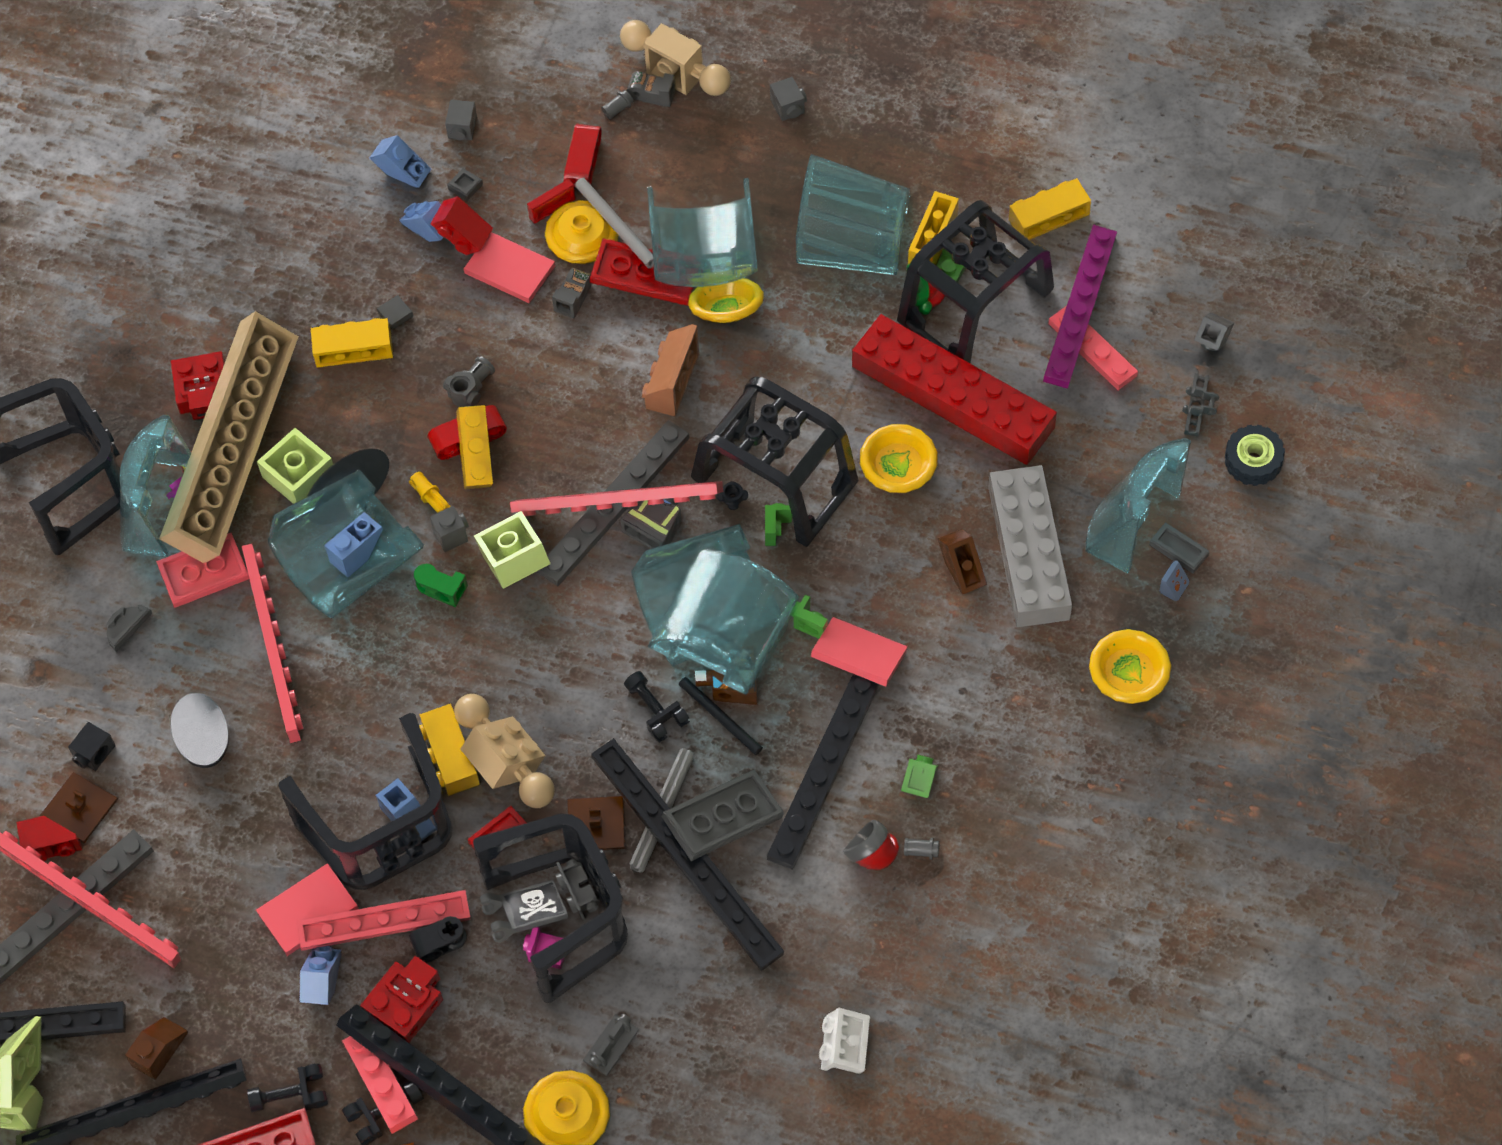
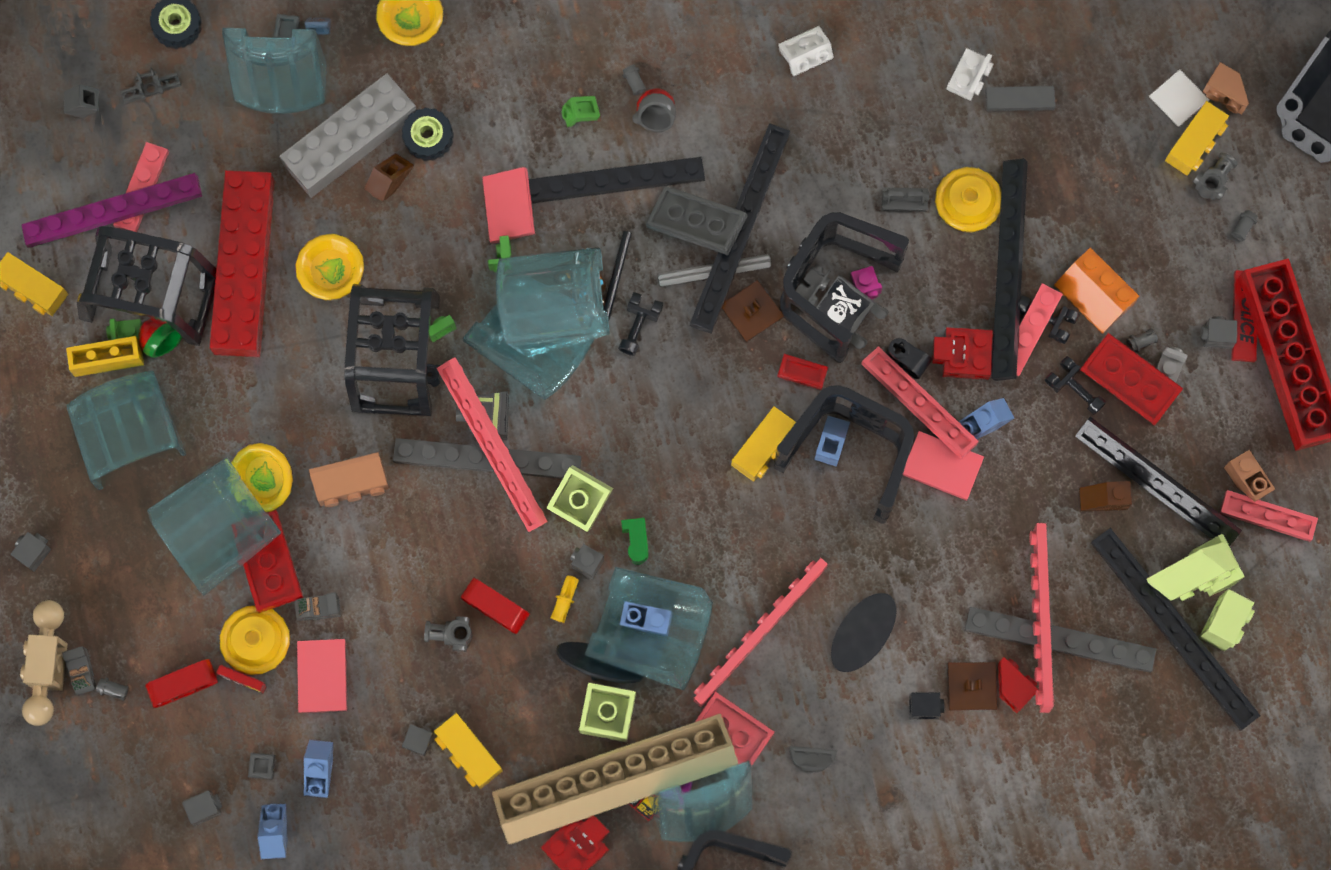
camera: 125 degrees left, 15 degrees up
red brick [430,196,493,255] -> none
tan brick [454,694,555,808] -> none
yellow brick [456,405,493,489] -> none
light grey piece [575,178,657,268] -> none
none -> black wheel [402,108,454,161]

